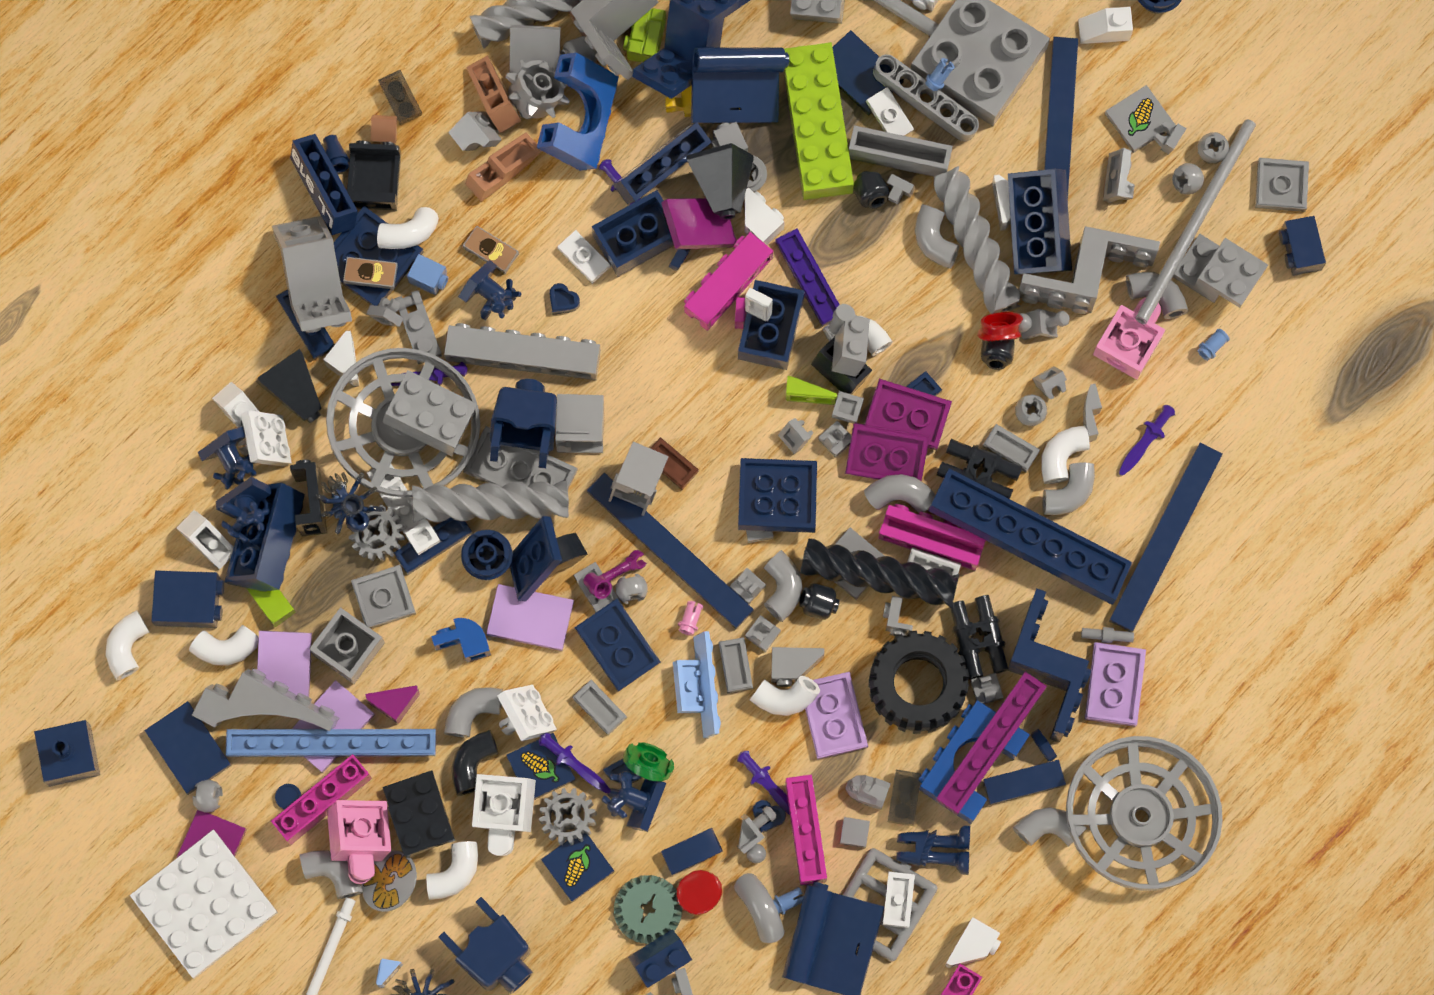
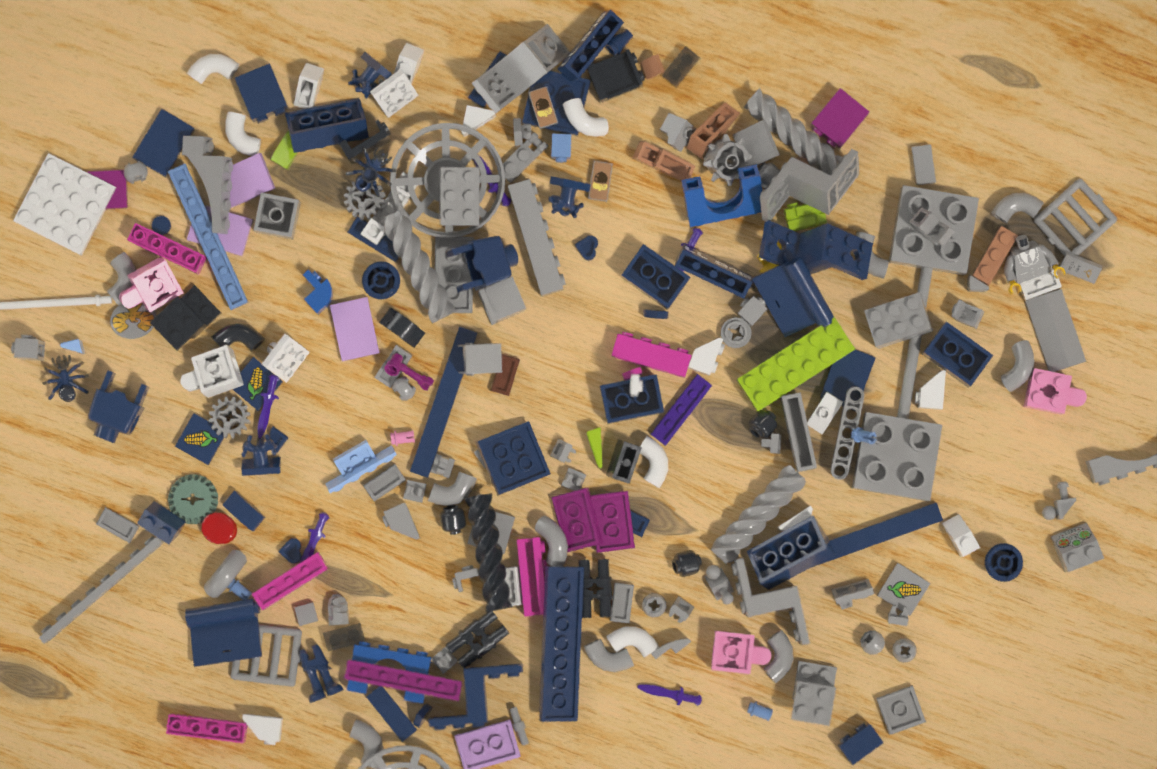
camera: 65 degrees right, 10 degrees up
dark blue brick [34,720,100,787] -> none
dark blue piece [216,476,271,542] -> none
black slope [256,349,322,423] -> none
light grey tile [351,565,416,629] -> none
magenta slope [366,685,420,724] -> none
white cylinder [426,841,478,900] -> none
light grey cylinder [444,687,503,738] -> none
dark blue tile [509,516,562,602] -> none
white plate [557,230,611,284] -> none
light grey tile [572,680,627,735] -> none
dark blue tile [574,599,661,692] -> none
green tile [623,742,674,781] -> none
magenta tile [661,198,737,249] -> none
slope [686,143,754,220] -> none
light grey piece [737,806,776,864] -> none
white cylinder [750,676,820,716] -> none
lavender tile [805,672,868,760] -> none
light grey hinge [828,304,870,377] -> none
light grey tile [832,391,864,424] -> none
black tyre [868,630,969,734] -> none
white plate [883,872,915,928] -> none
light grey cylinder [915,204,959,269] -> none
red piece [977,312,1023,341] -> none
dark blue tile [1109,442,1223,632] -> none
light grey piece [1135,119,1256,324] -> none

